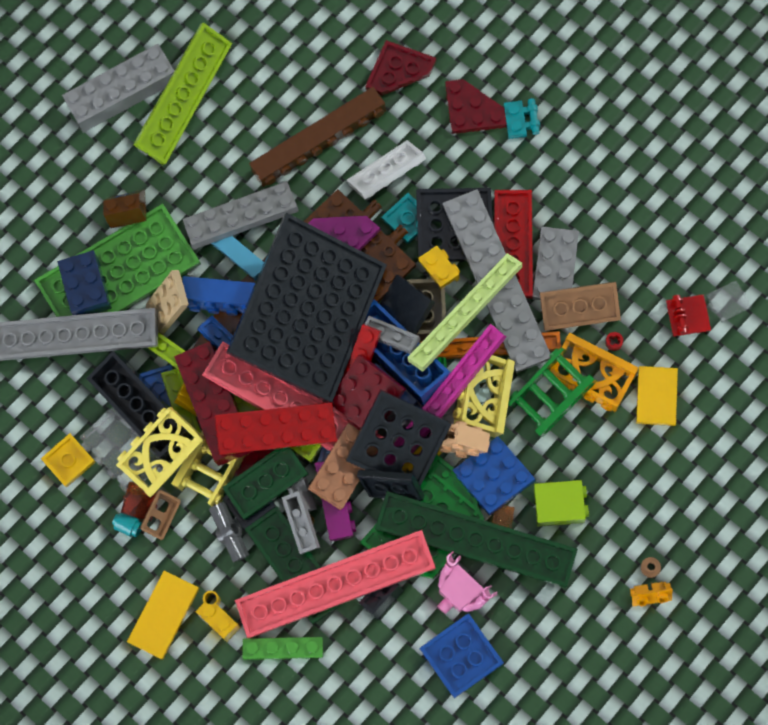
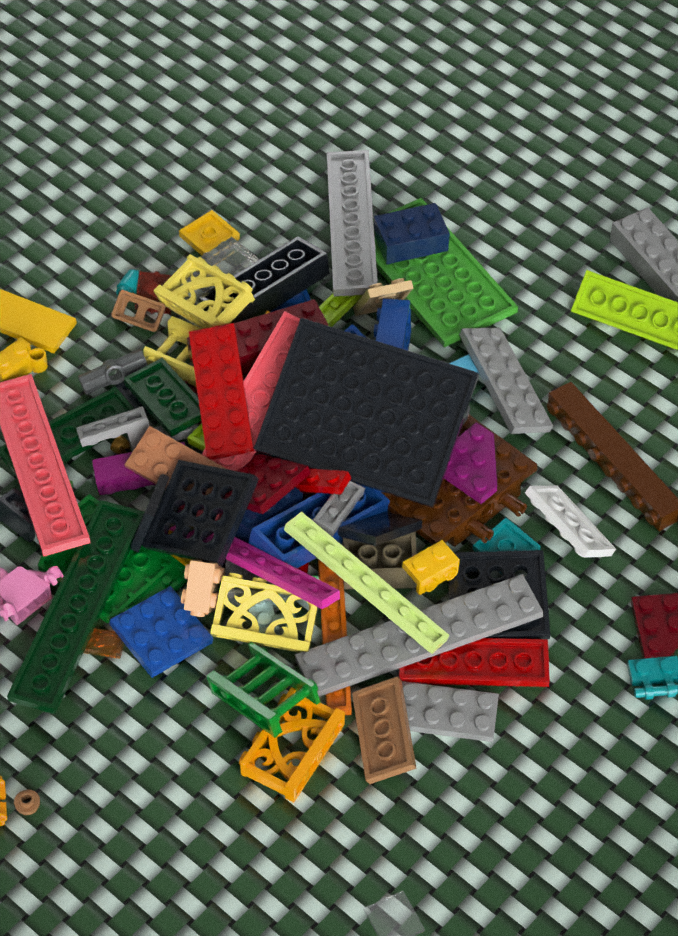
camera: 80 degrees right, 20 degrees down
reddish brown slope [103,189,147,228] -> none
lime brick [534,480,589,527] -> none
red bush [605,332,623,351] -> none
yellow tile [636,366,678,426] -> none
red hinge [666,294,711,337] -> none

